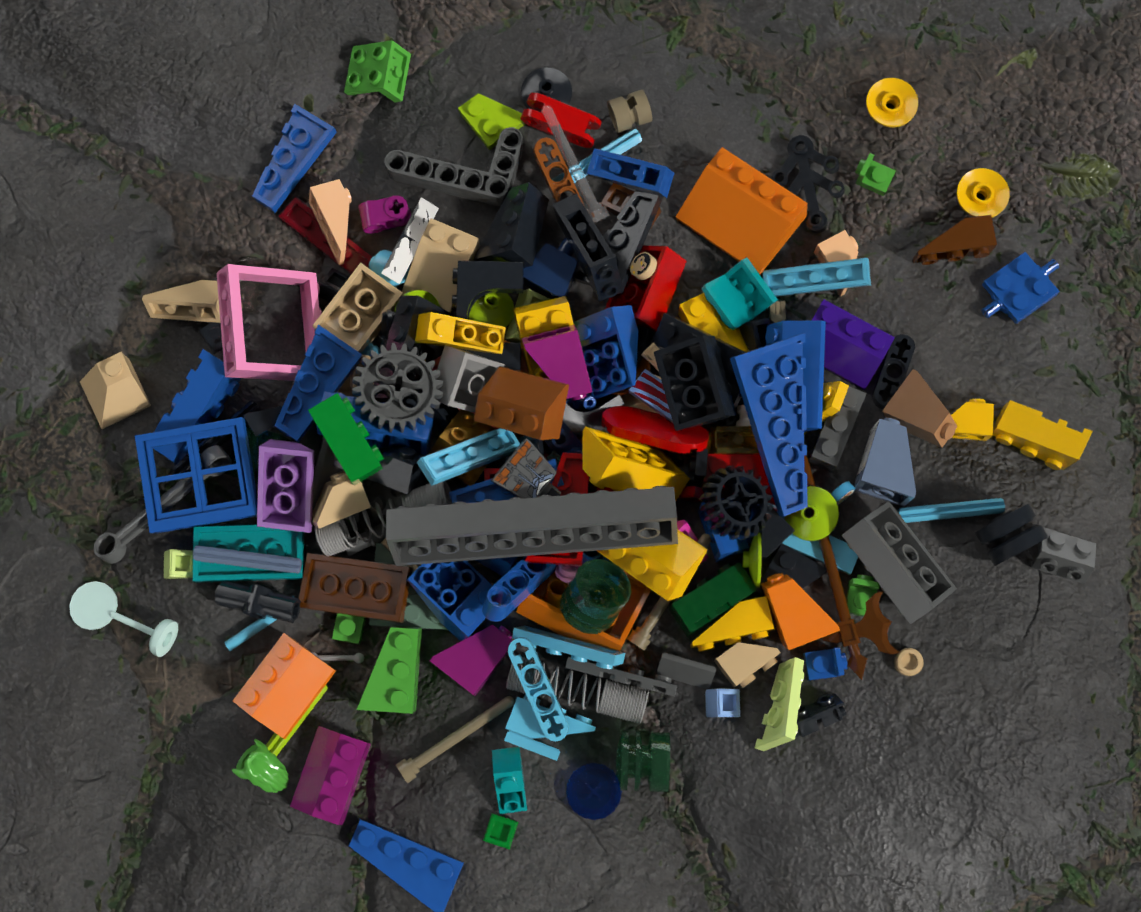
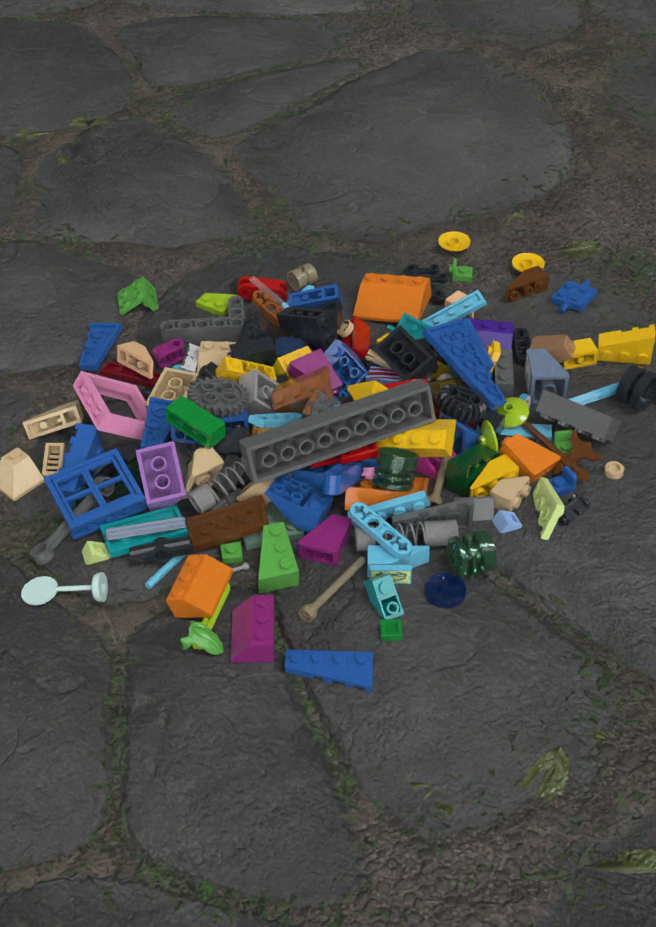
camera: 20 degrees left, 35 degrees down
none -> tan slope [42,443,66,477]

